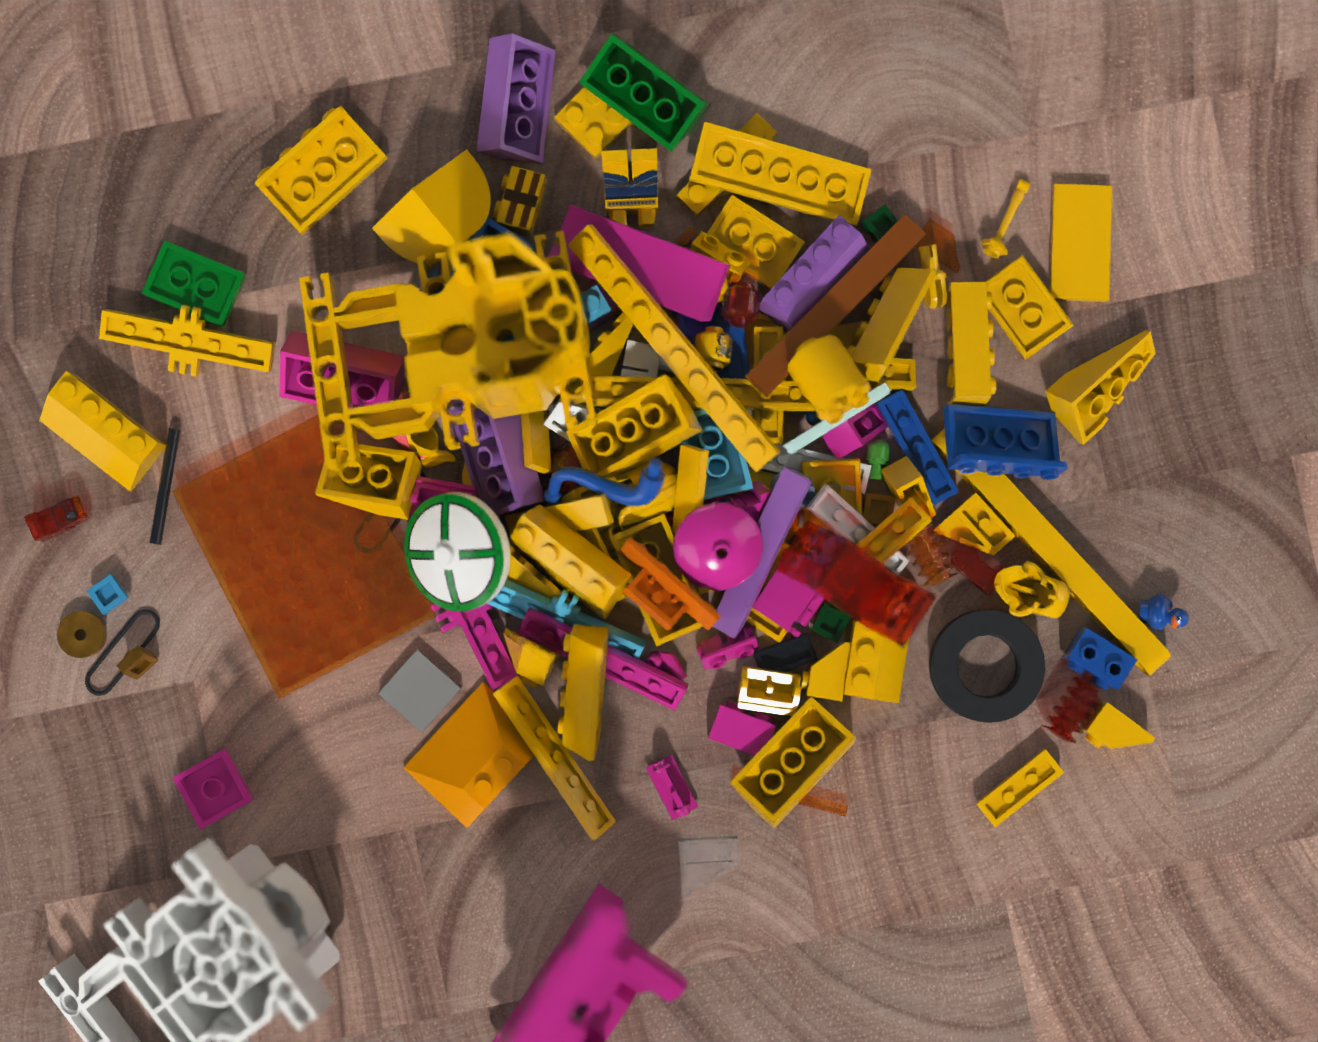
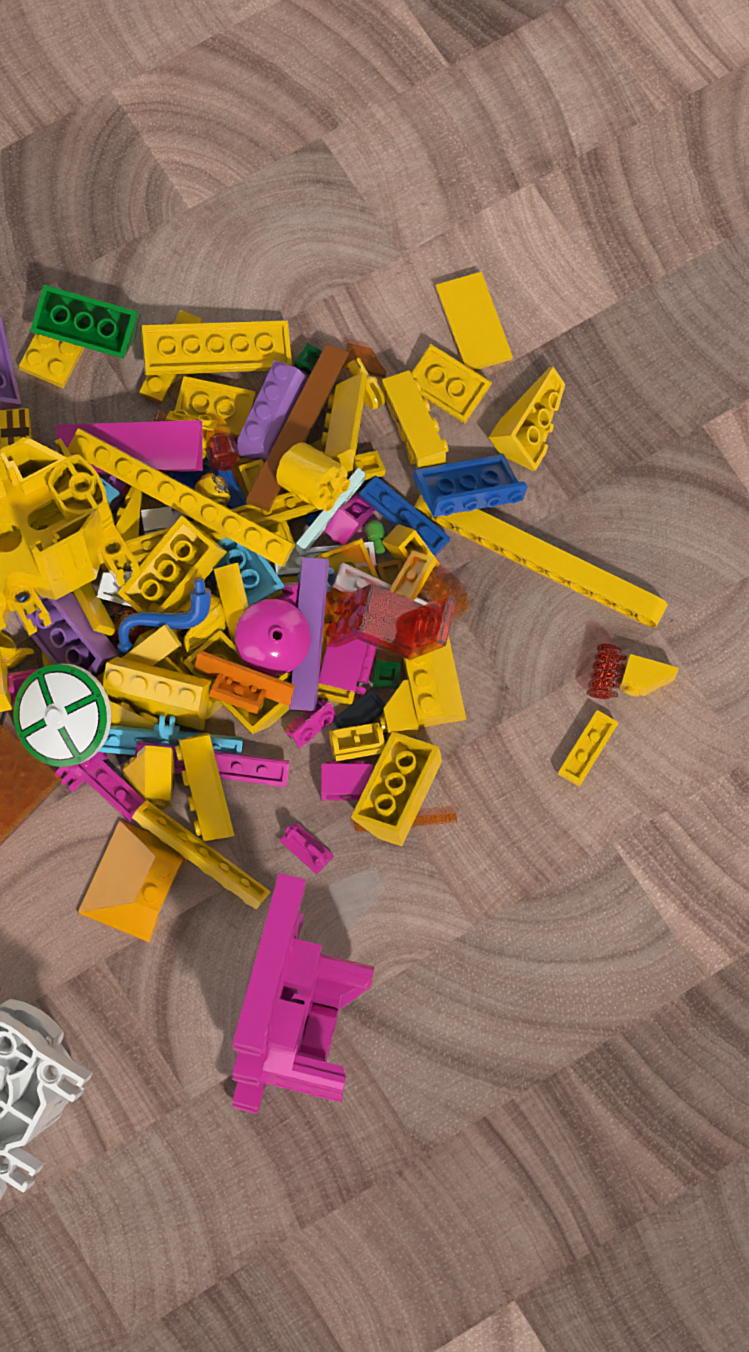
camera: 30 degrees left, 15 degrees down
light grey tile [378,649,462,733] -> none
hips [601,148,658,228] -> none
dark pink arm [646,650,687,680] -> none
black tyre [929,610,1045,723] -> none
yellow wing [933,492,1015,555] -> none
clear red leg [950,546,1005,595] -> none
yellow piece [980,179,1031,258] -> none
yellow head [994,561,1069,619] -> none
blue brick [1062,627,1137,691] -> none
blue animal [1140,593,1189,630] -> none

